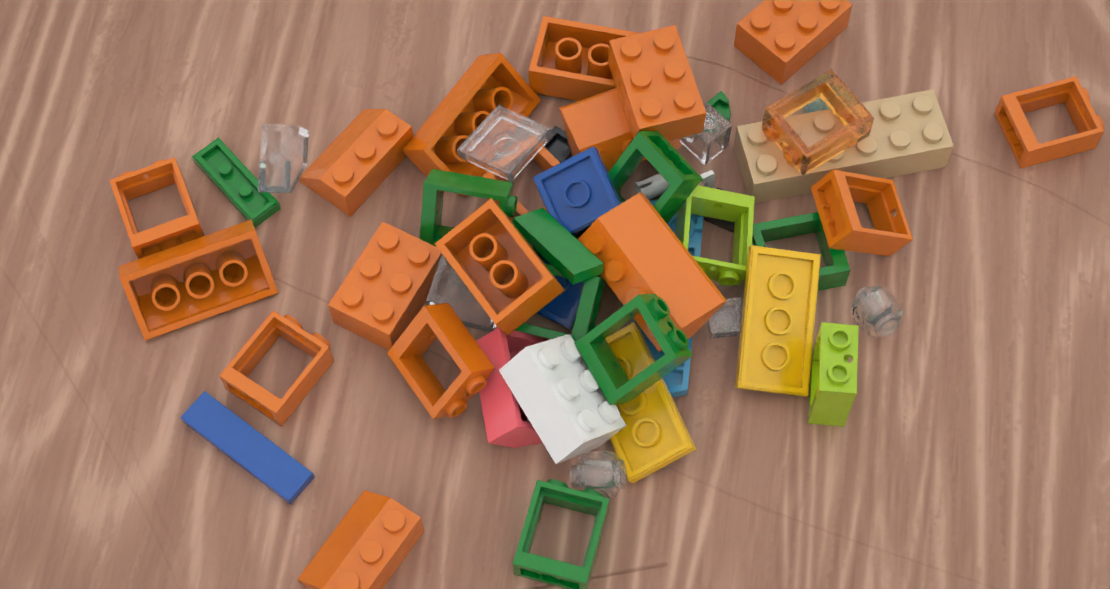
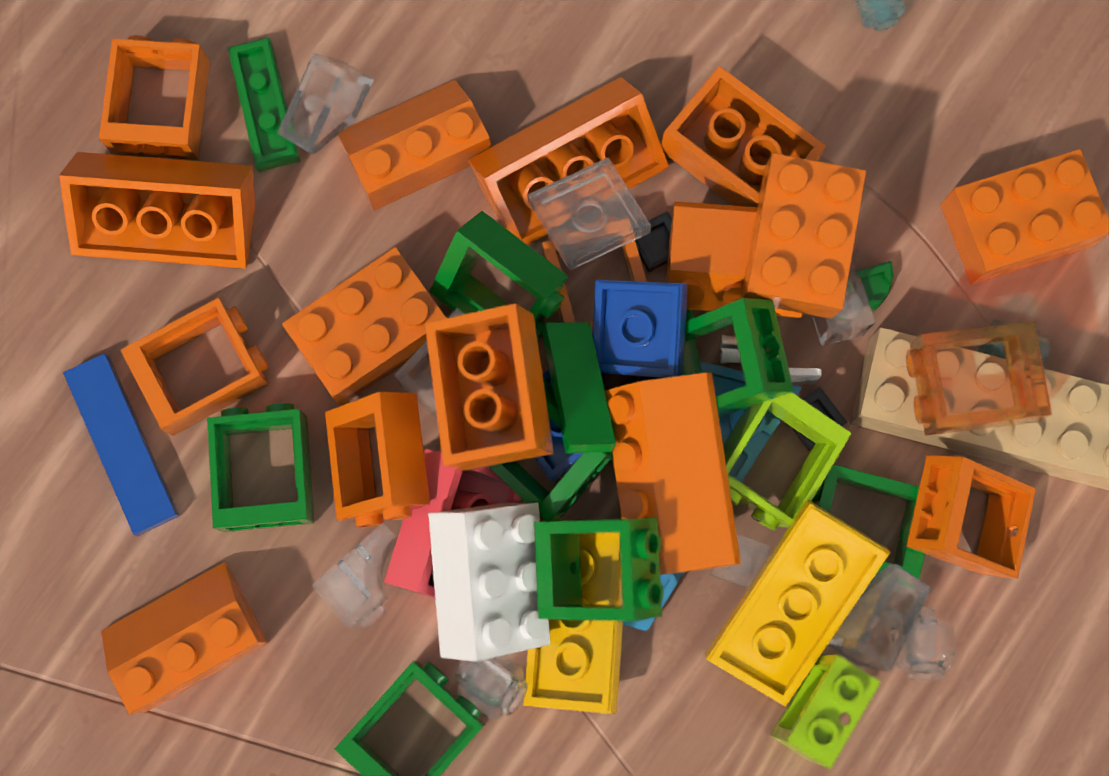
camera: 25 degrees right, 15 degrees up
none -> green window [207,403,314,532]
none -> clear arch [312,522,398,629]
none -> clear slope [828,564,931,672]

